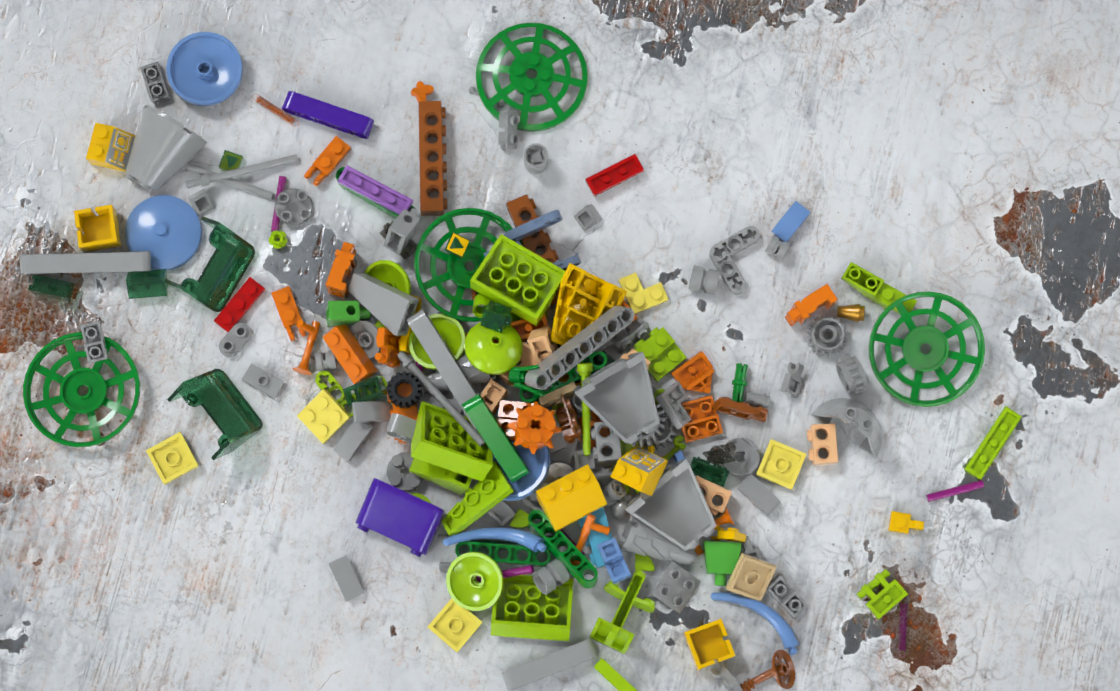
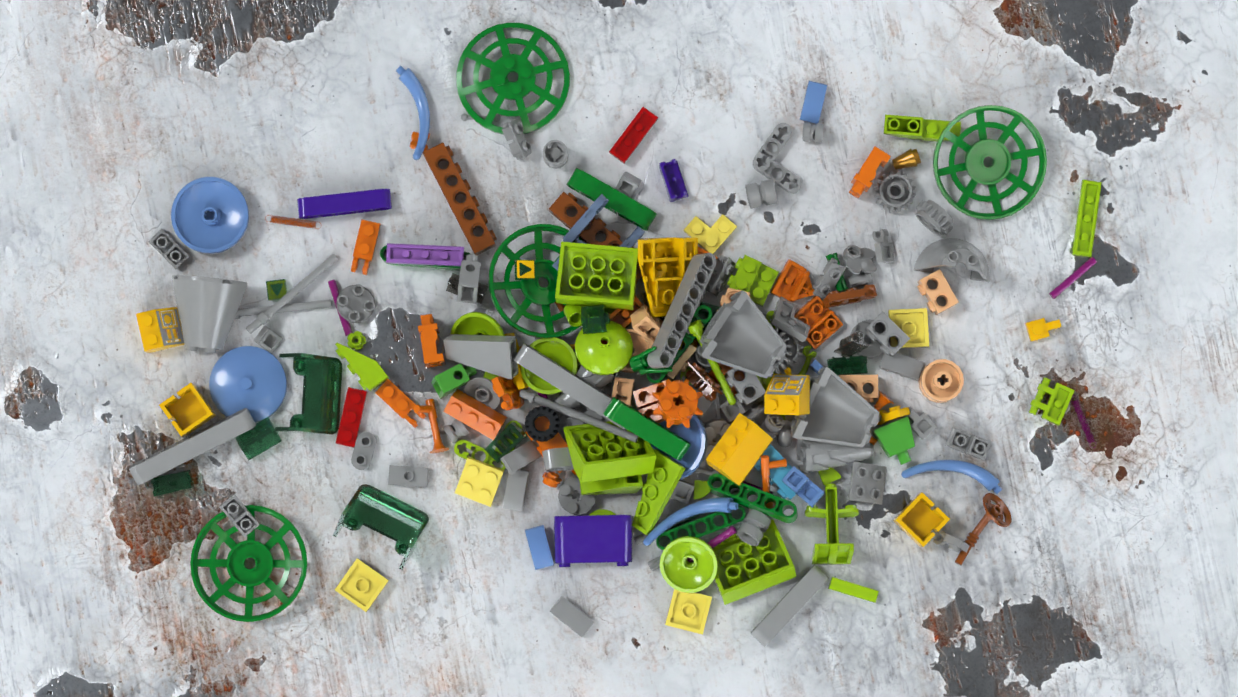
camera: 30 degrees left, 5 degrees up
tan plate [726,553,777,602] -> none
none -> lime slope [335,343,389,392]
none -> medium blue animal [396,66,430,160]
none -> medium blue slope [525,525,554,570]
none -> orange plate [542,472,562,488]
none -> green beam [566,168,657,231]
none -> dark purple hinge [659,159,689,202]
none -> light grey hinge [813,258,846,298]
none -> light grey plate [843,245,877,275]
none -> light grey brick [865,312,910,356]
none -> light nougat wheel [918,359,964,403]

